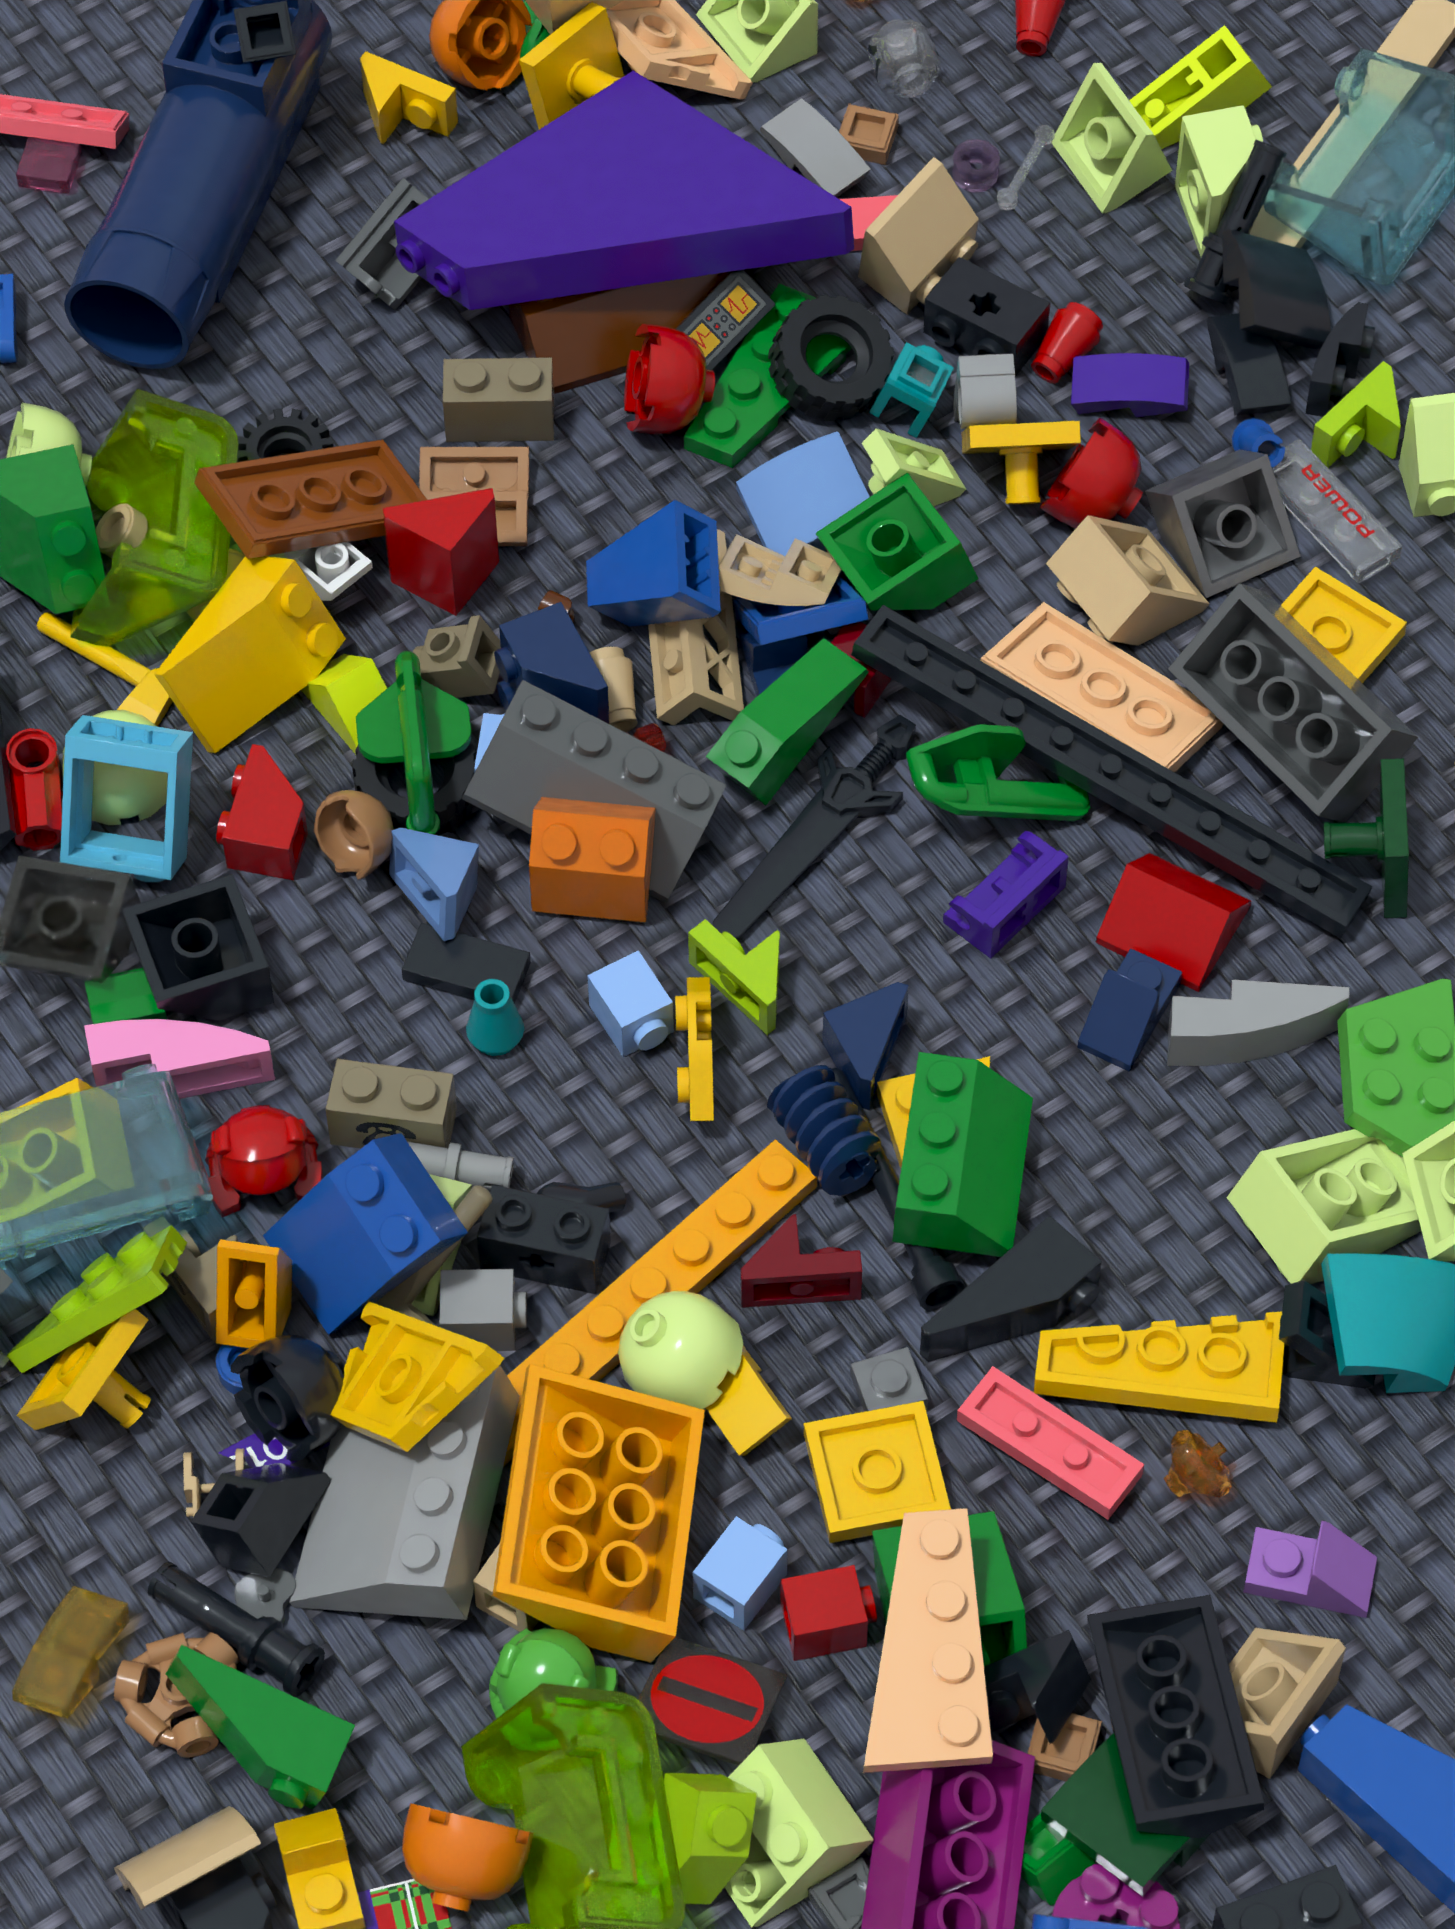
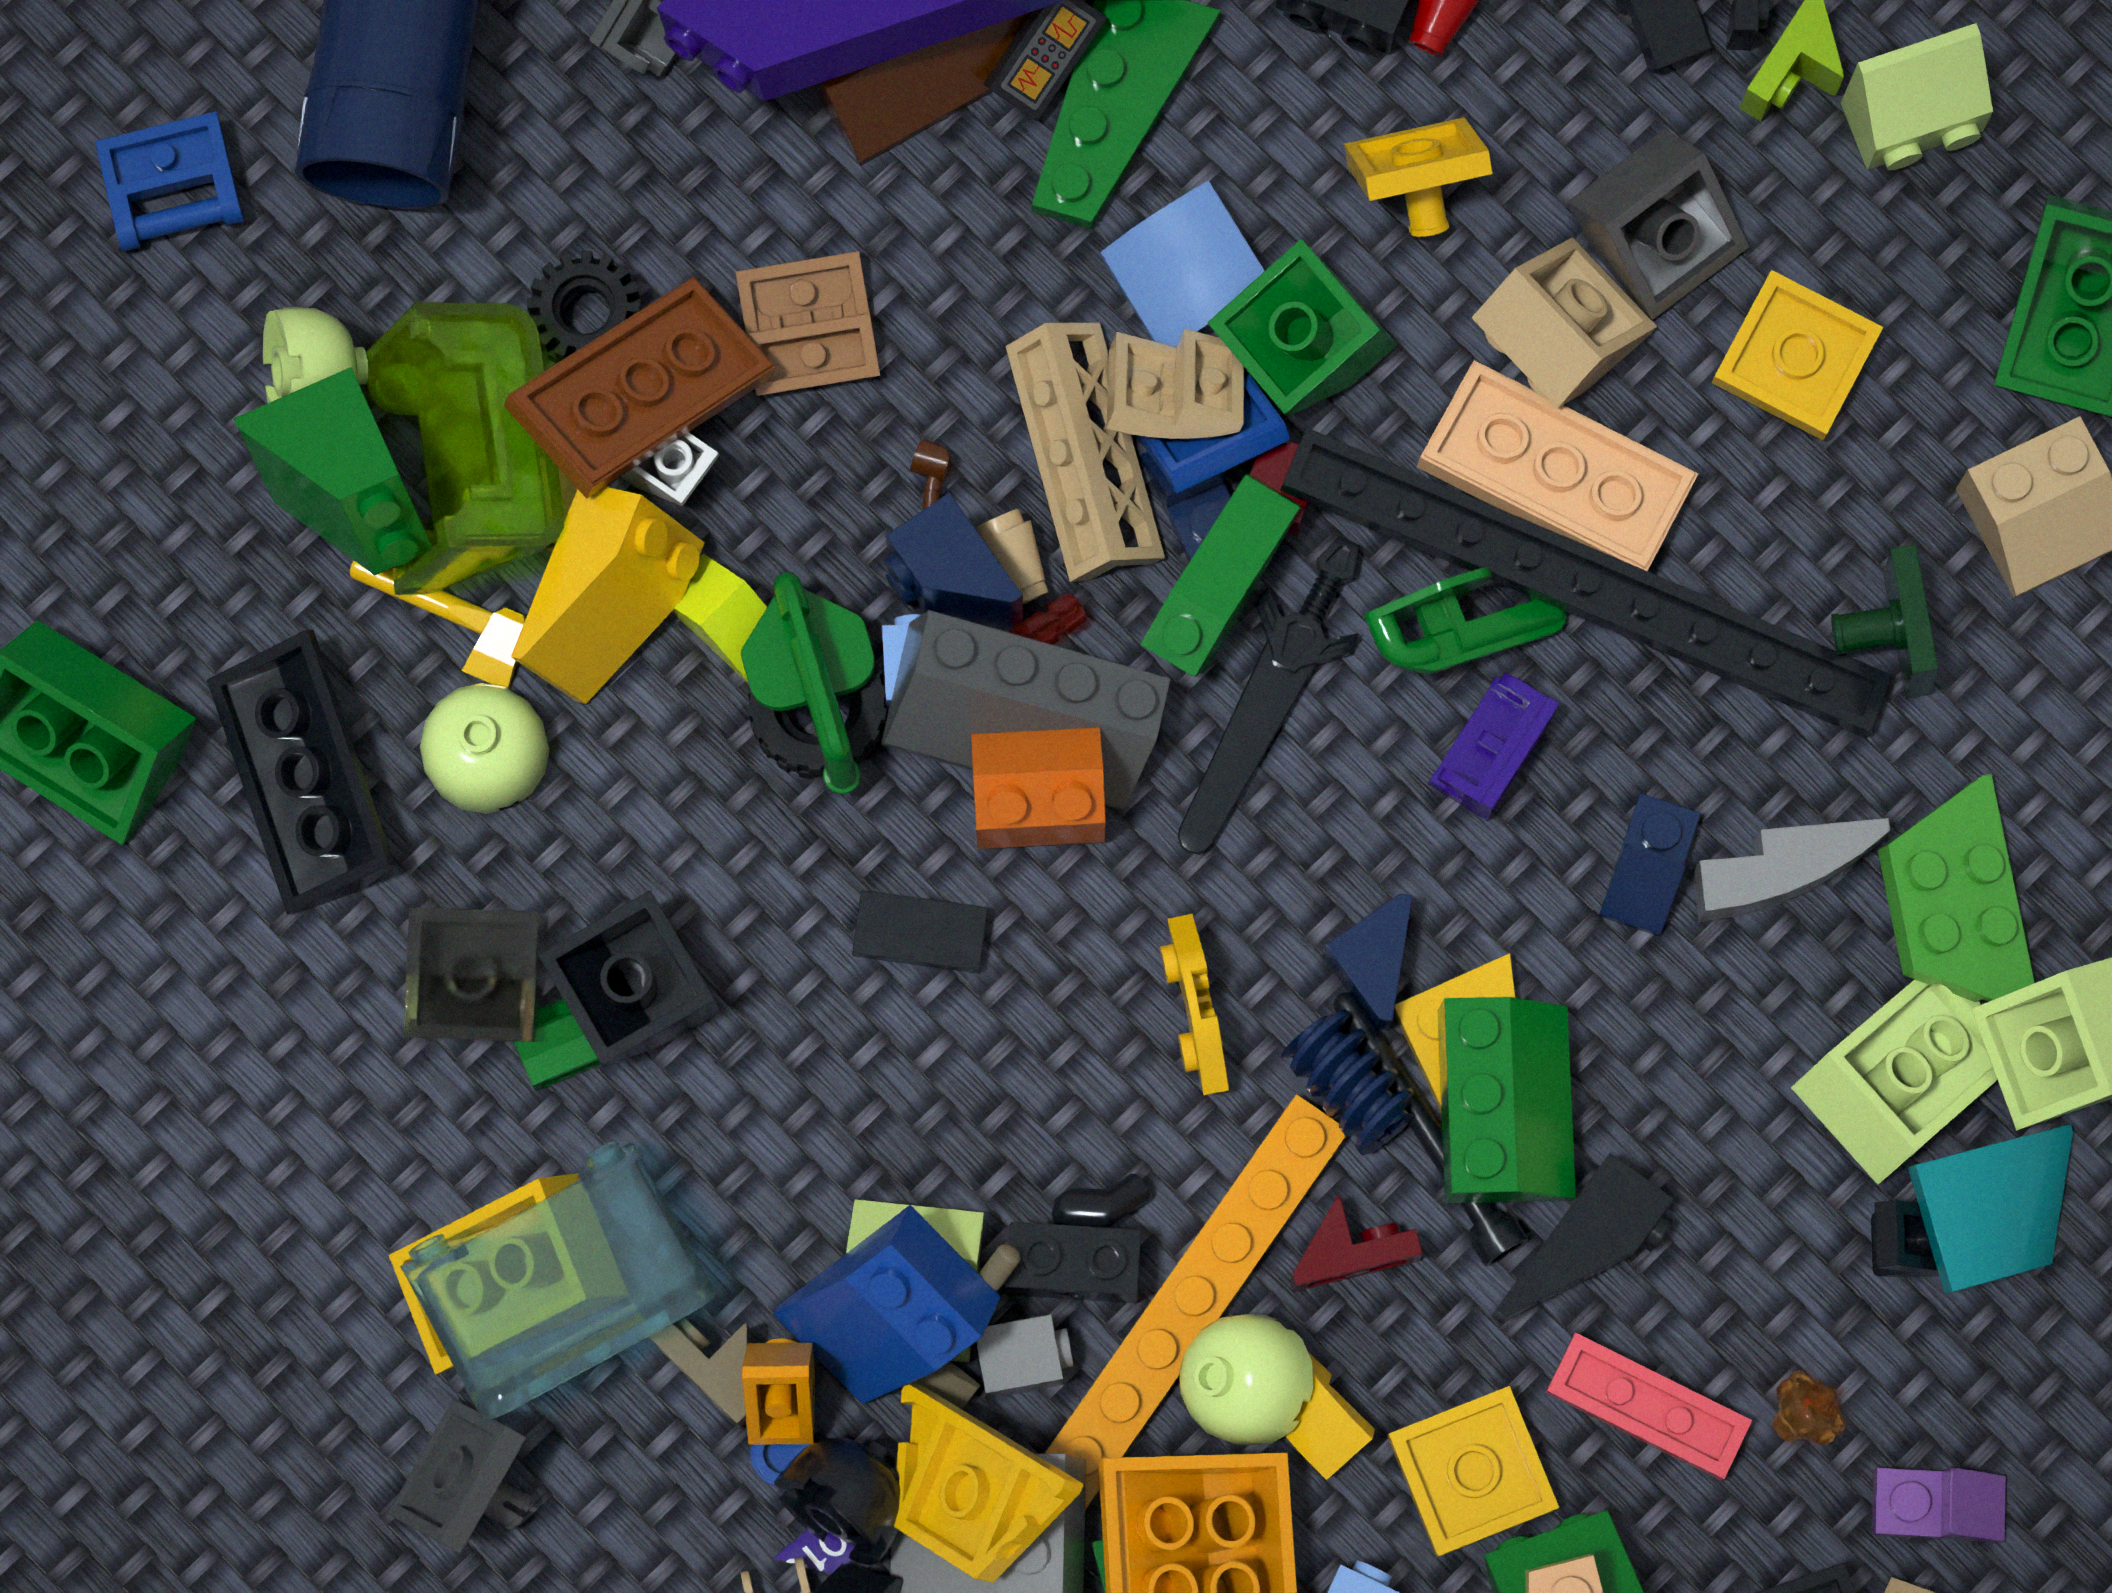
camera: 10 degrees left, 20 degrees up
red piece [6,728,63,851] -> none
lime wing [7,1225,187,1373] -> none
yellow tile [17,1309,151,1430] -> none
medium azure window [60,715,193,882] -> none
bright pink slope [84,1019,275,1103] -> none
tan tile [96,503,148,561] -> none
red helmet [205,1105,323,1217] -> none
red slope [216,744,308,880] -> none
medium nougat hair [314,790,395,880] -> none
dark tan brick [325,1059,457,1148] -> none
red slope [383,488,499,616] -> none
medium blue slope [389,828,479,941] -> none
light grey pin [407,1141,514,1191] -> none
dark tan brick [413,615,501,698] -> none
dark tan brick [443,358,554,442] -> none
teal cone [466,979,524,1056] -> none
blue slope [586,500,721,627] -> none
light blue brick [587,950,674,1057] -> none
red cylinder [624,323,715,434] -> none
lime slope [688,919,780,1035] -> none
black tyre [768,294,894,421] -> none
flat silver plate [850,1347,928,1412] -> none
yellowish green slope [862,429,966,507] -> none
teal window [869,342,954,438] -> none
light grey plate [953,354,1017,429] -> none
yellow wing [1034,1311,1284,1423] -> none
red cylinder [1040,418,1143,528] -> none
dark purple slope [1071,353,1190,417] -> none
red slope [1096,853,1252,992] -> none
dark grey brick [1168,583,1418,823] -> none
blue pin [1232,418,1285,468] -> none
clear tile [1272,438,1403,583] -> none

